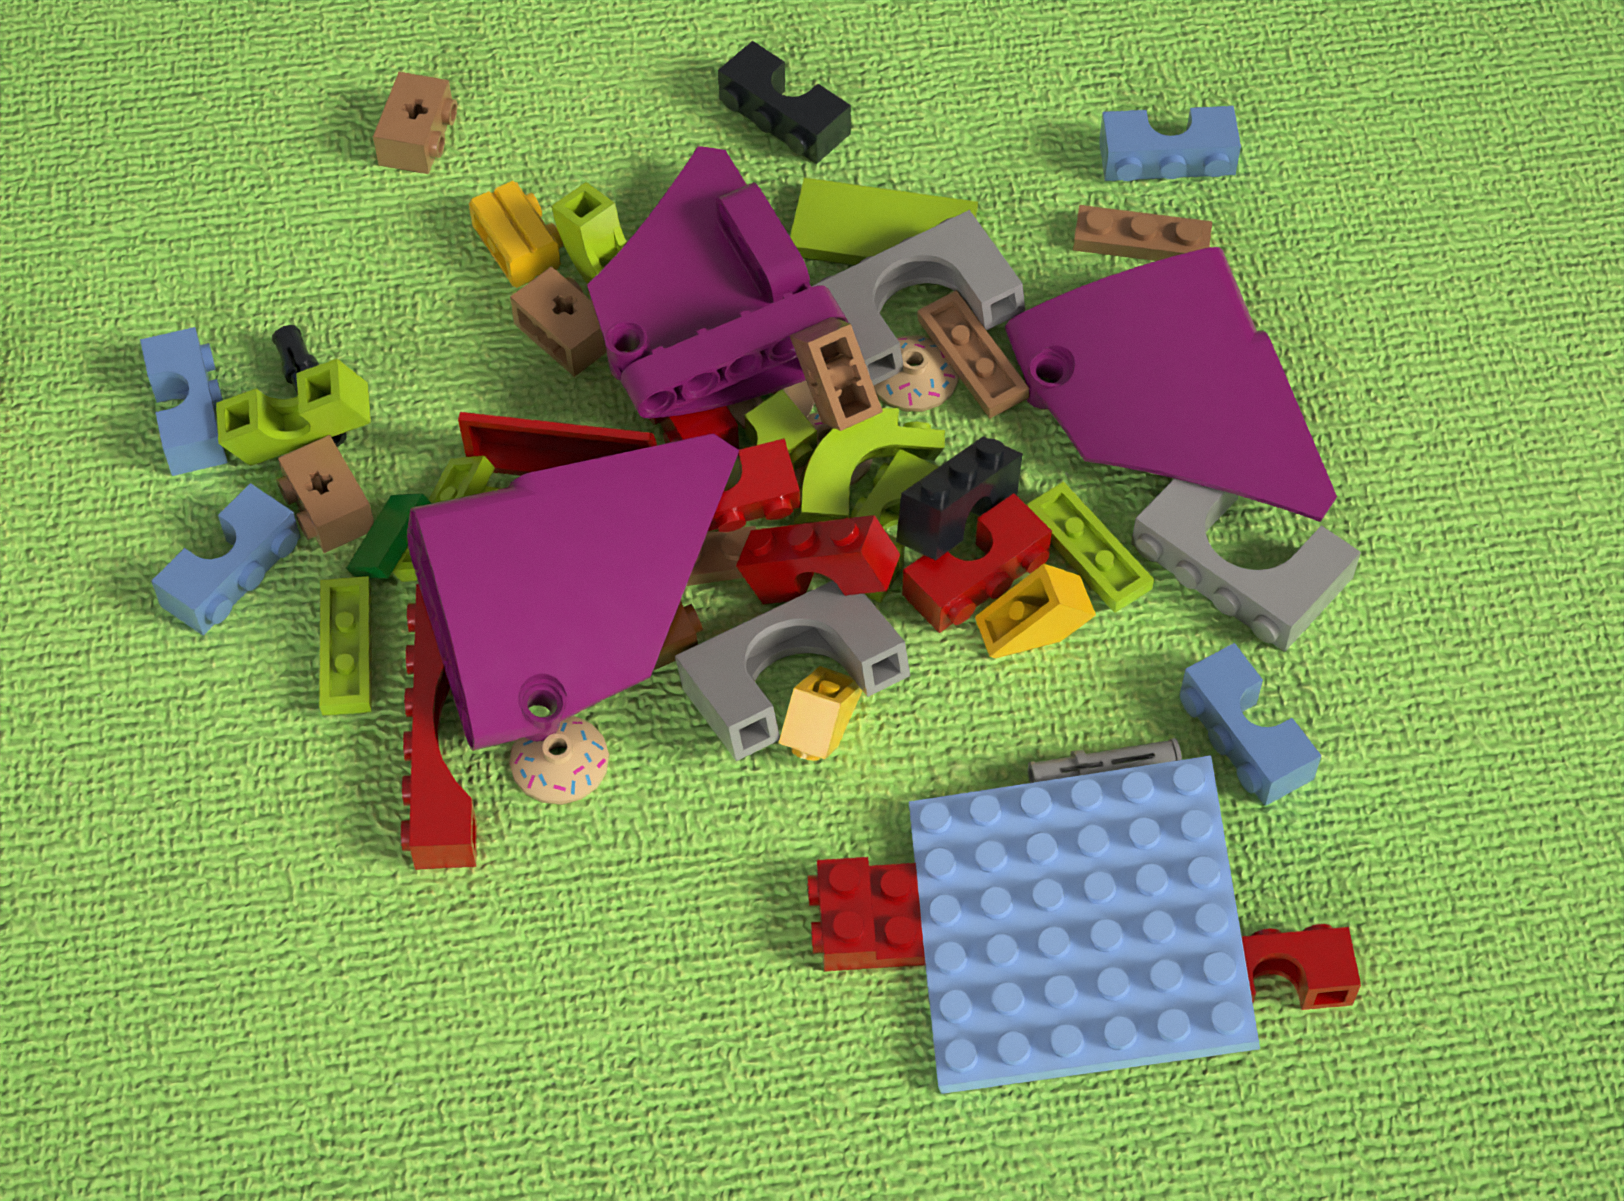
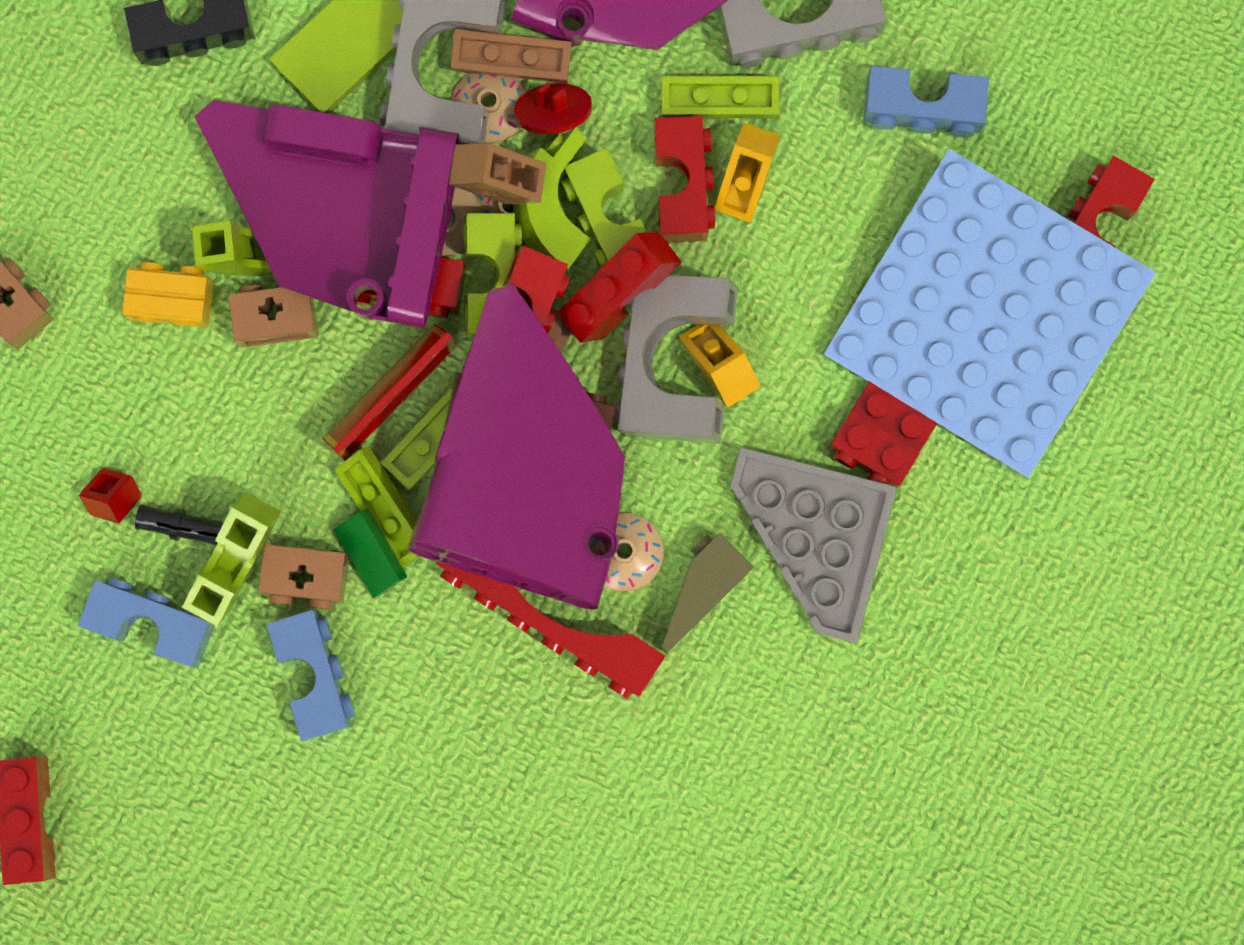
camera: 55 degrees left, 25 degrees up
lime plate [319,576,372,716] -> none
black arch [896,436,1023,560] -> none
light grey pin [1028,738,1182,783] -> none
none -> red slope [79,468,142,524]
none -> red piece [514,83,593,134]
none -> olive slope [661,533,754,654]
none -> light grey plate [731,447,897,643]

